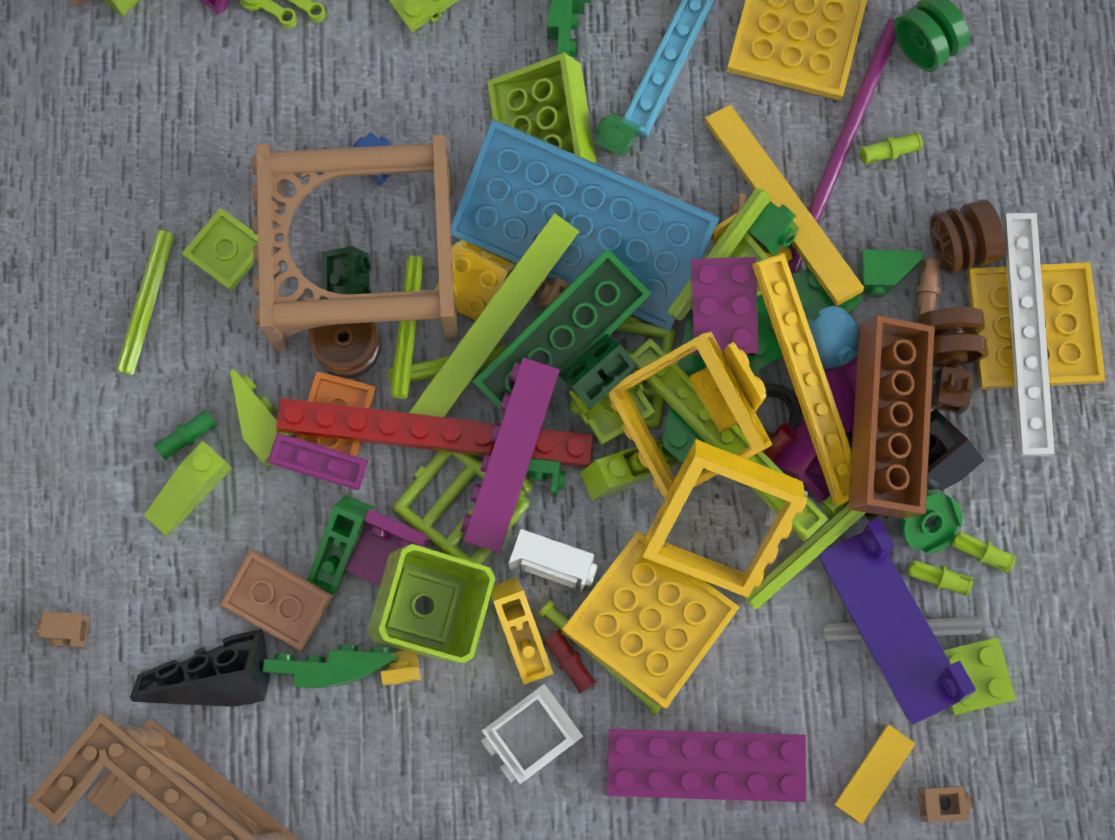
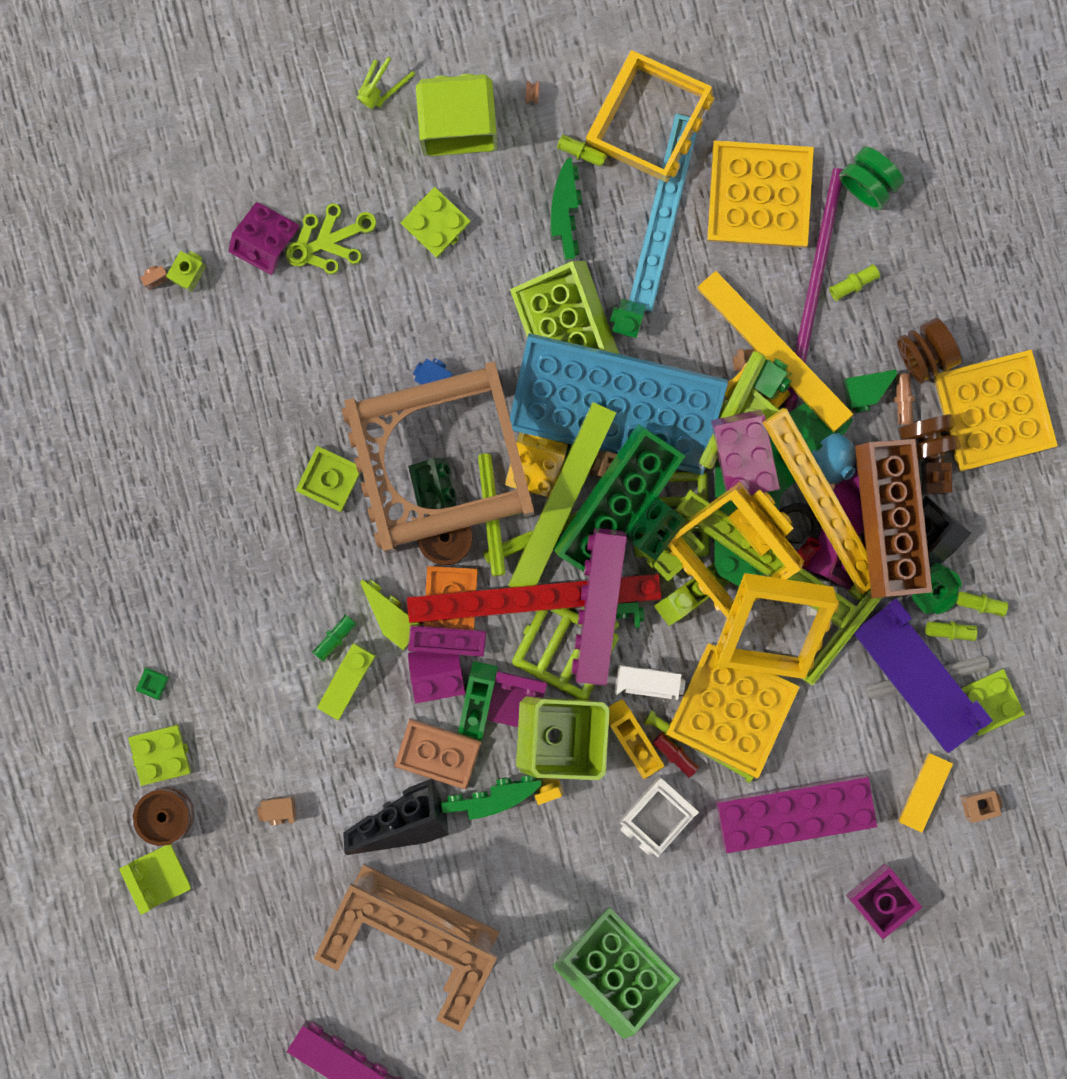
camera: 15 degrees left, 10 degrees up
lime axle [116,230,174,375] -> none
white plate [1003,213,1055,456] -> none
none -> magenta slope [408,652,466,704]

